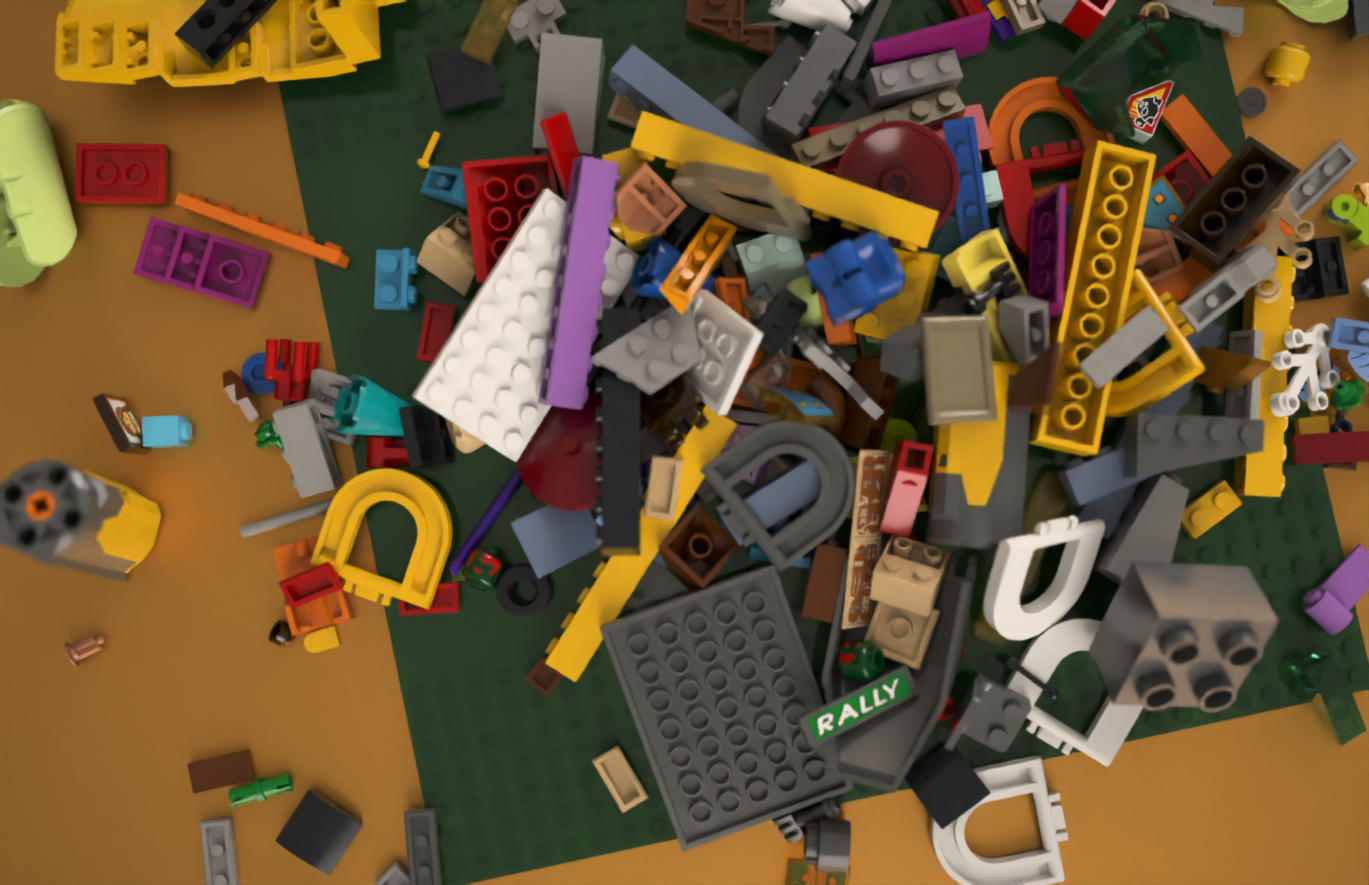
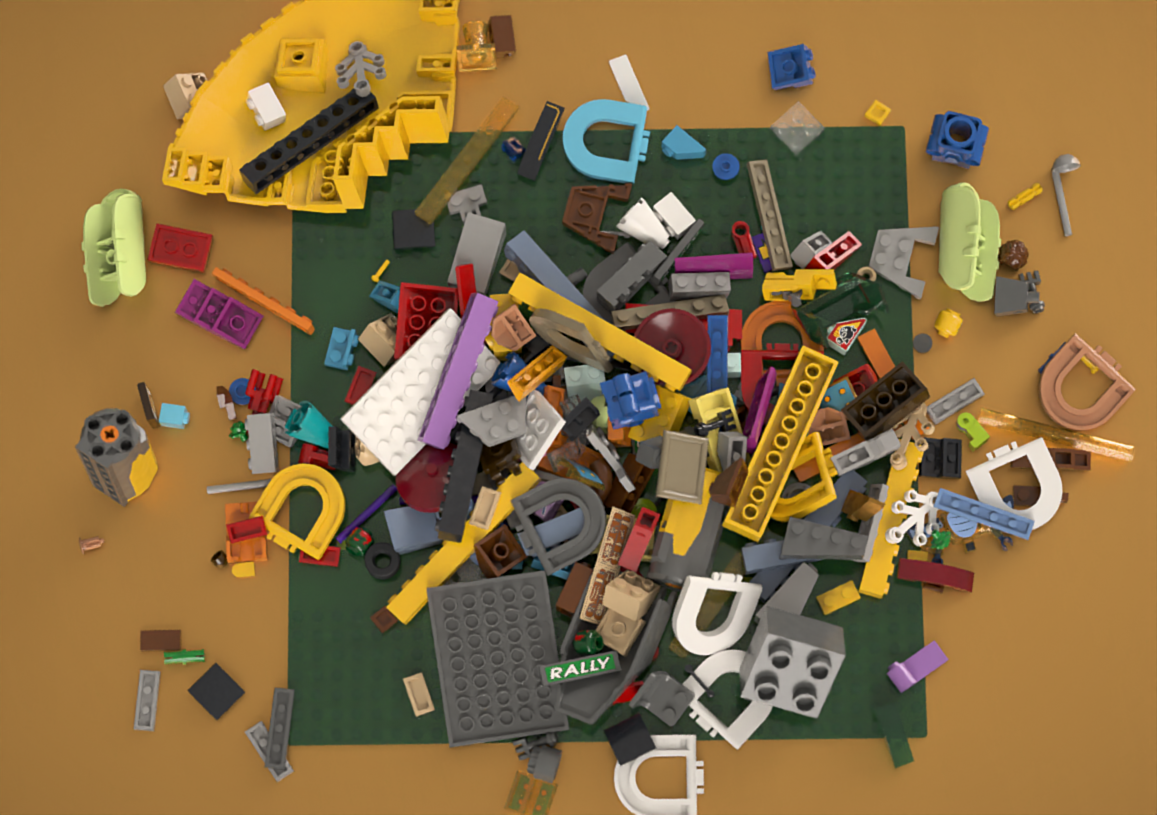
camera: 15 degrees right, 10 degrees down
light grey tile [1077,305,1169,390] -> none
none -> yellow plate [762,269,837,307]

